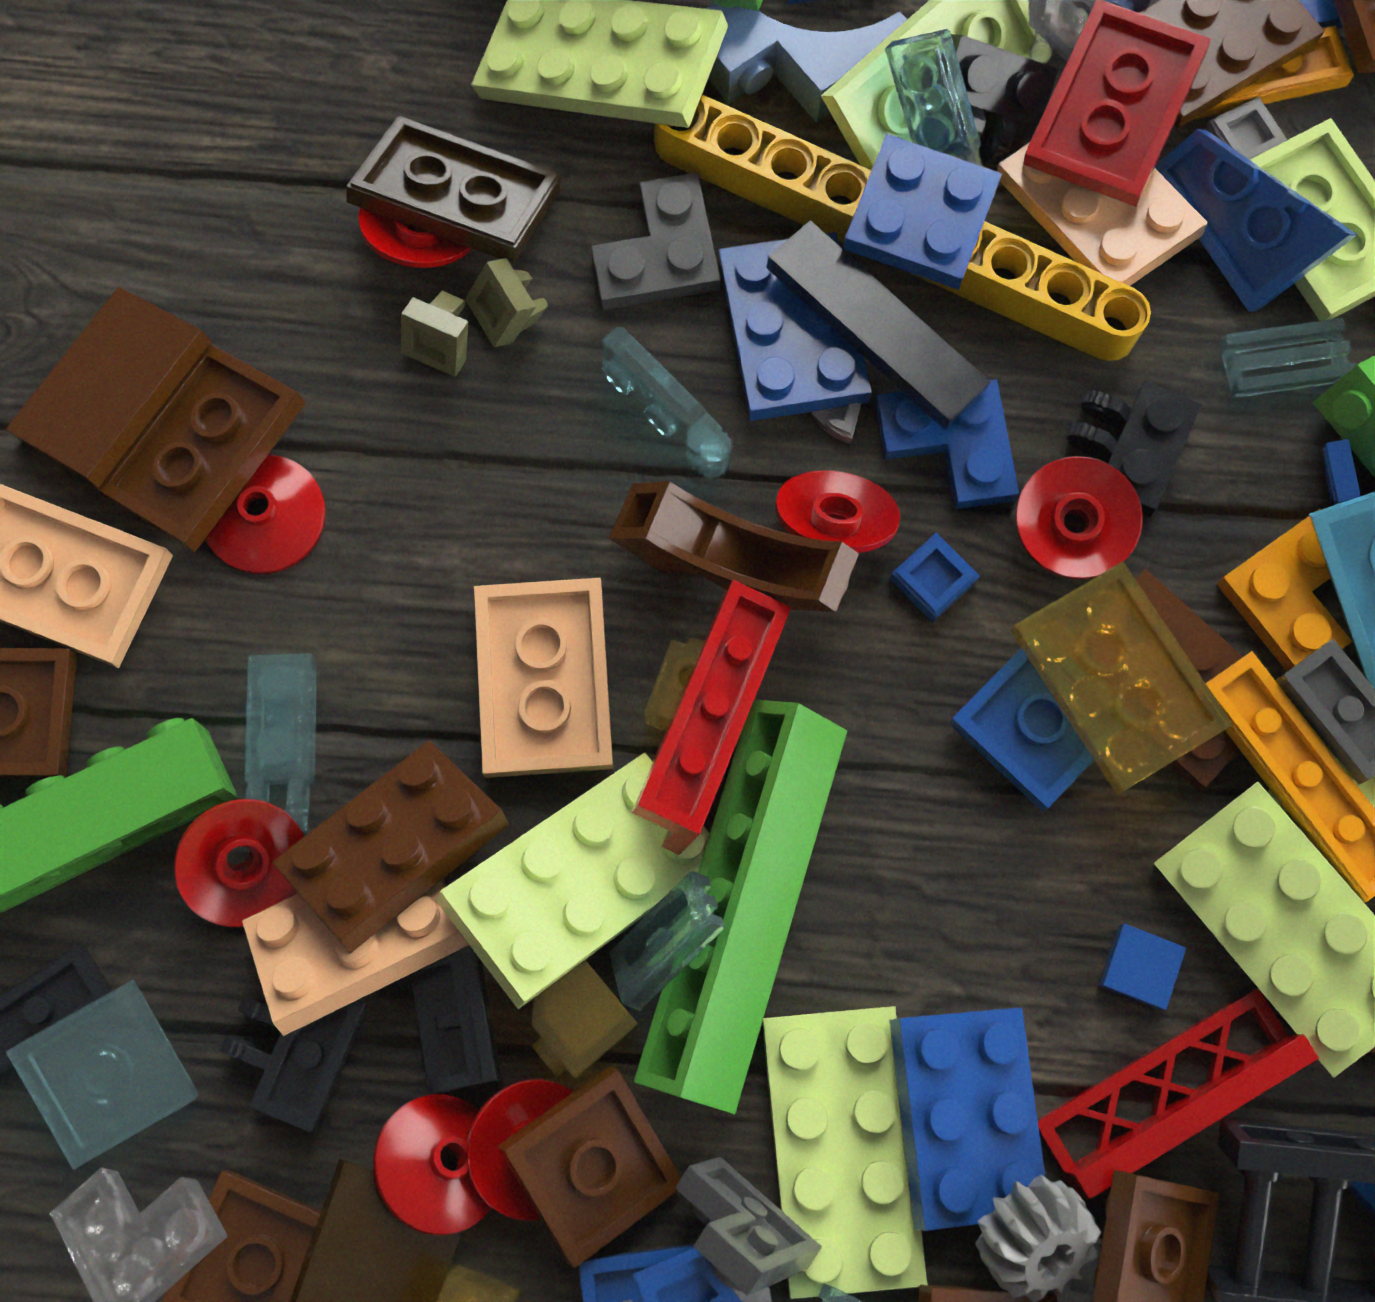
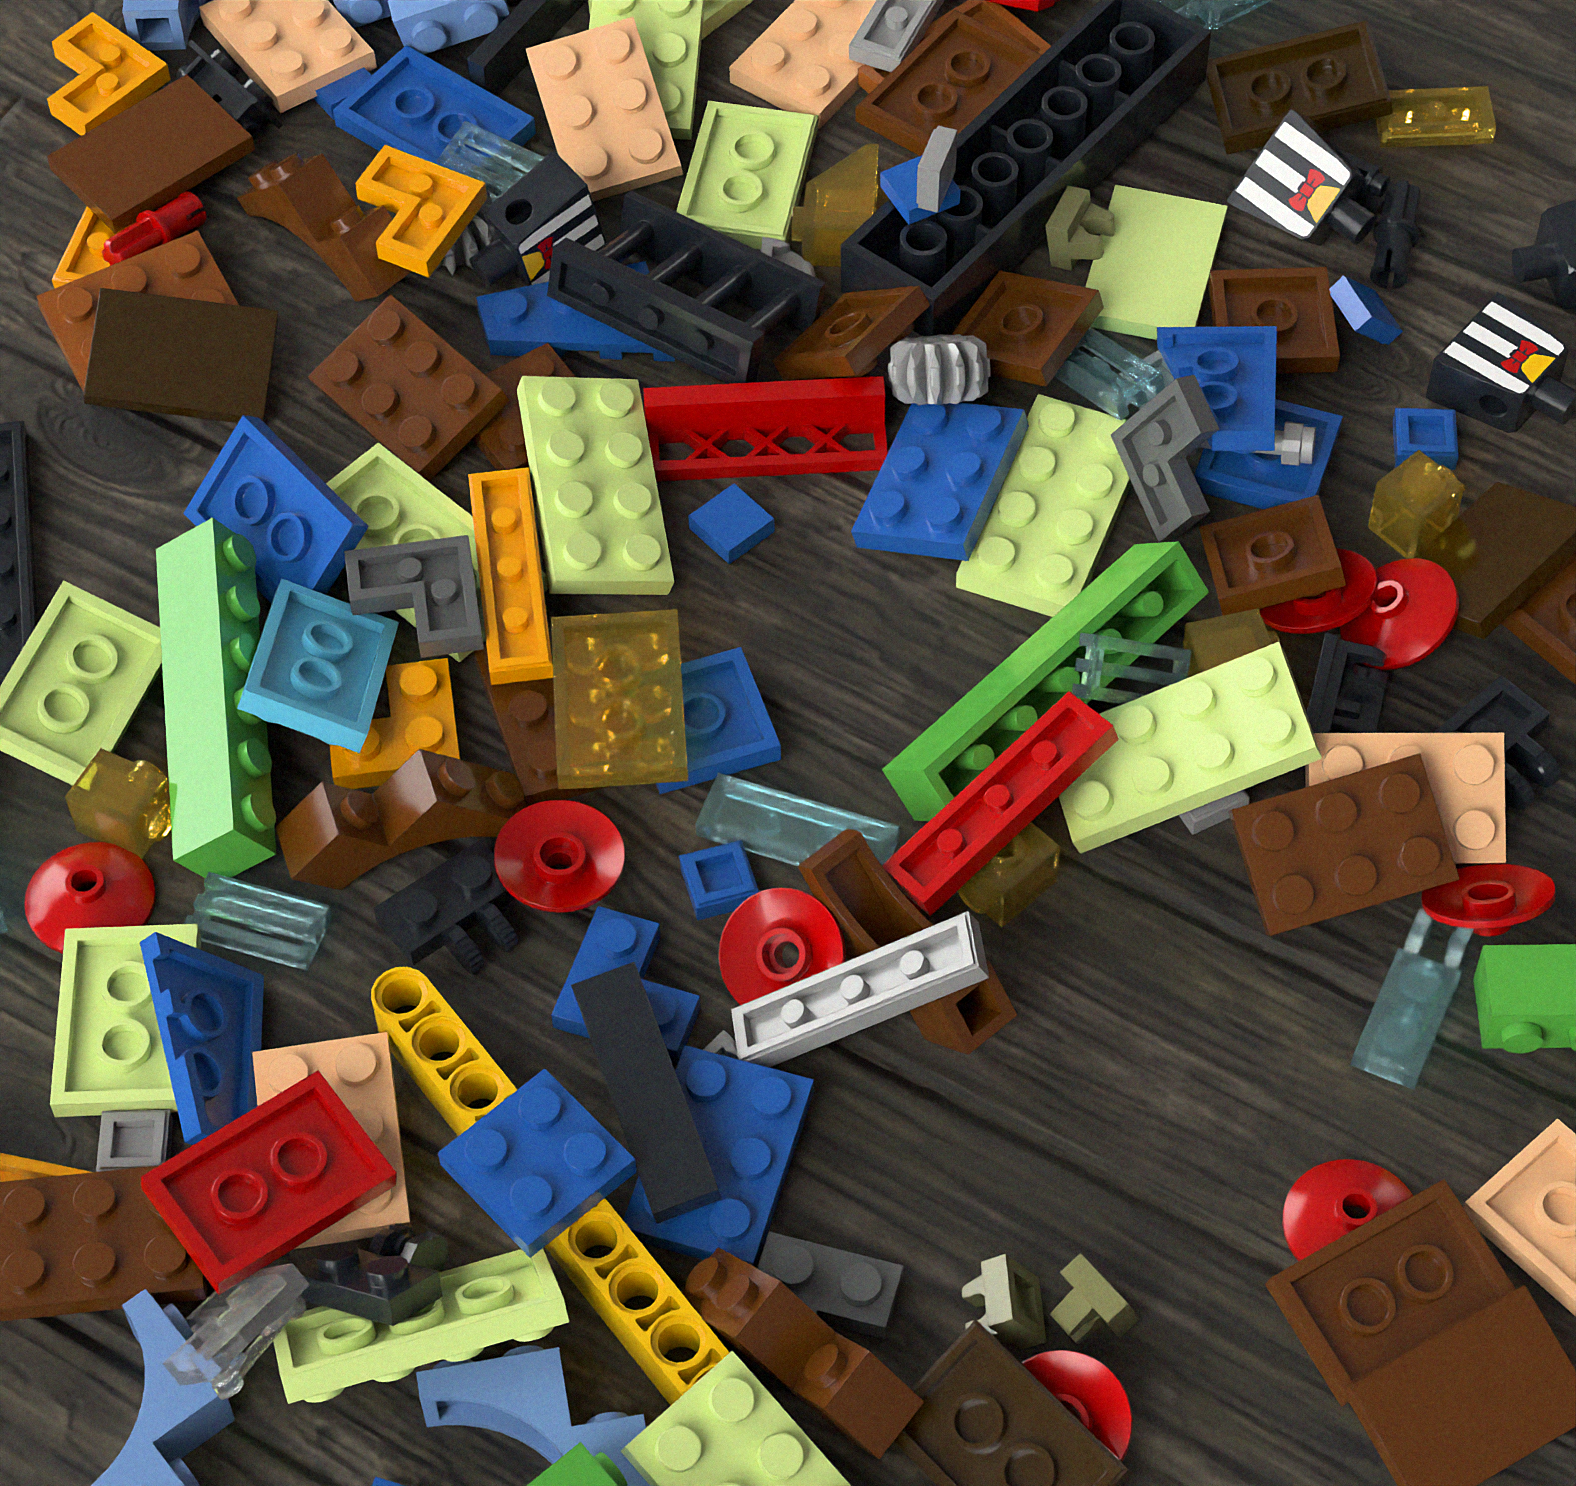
camera: 150 degrees left, 20 degrees down
light nougat plate [474,578,613,778] -> none
clear light blue hinge [602,326,733,480] -> none
clear light blue hinge [885,29,983,167] -> none
blue tile [1323,439,1361,506] -> none
none -> reddish brown arch [275,749,527,891]
none -> reddish brown arch [681,1247,924,1459]
none -> clear light blue tile [696,773,900,866]
none -> light grey tile [731,911,989,1067]

